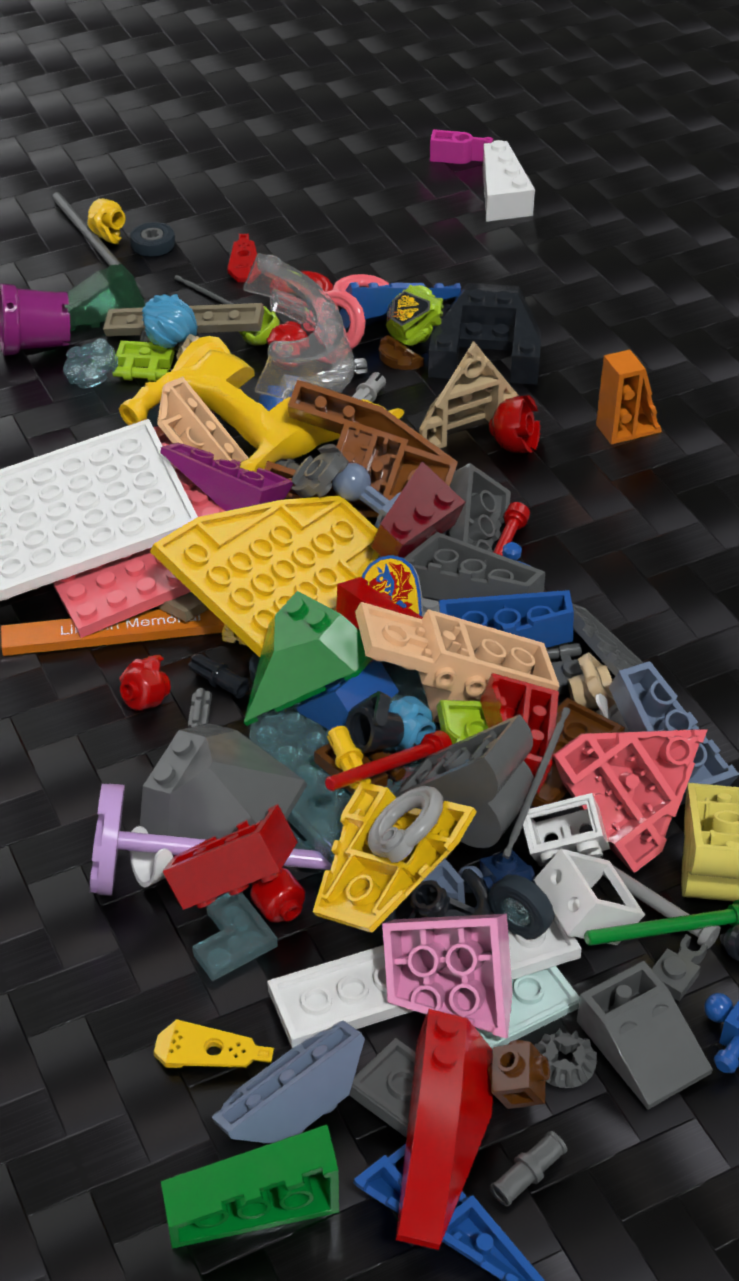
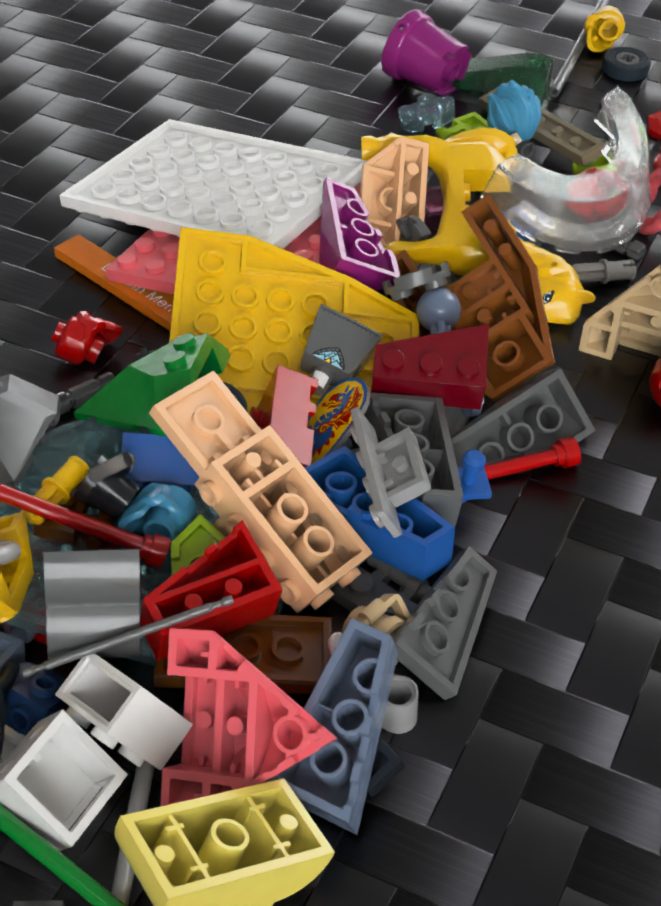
camera: 50 degrees right, 0 degrees up
none -> dark grey torso [300,304,383,396]
none -> light grey bracket [350,407,431,538]
none -> dark grey tile [396,215,431,242]

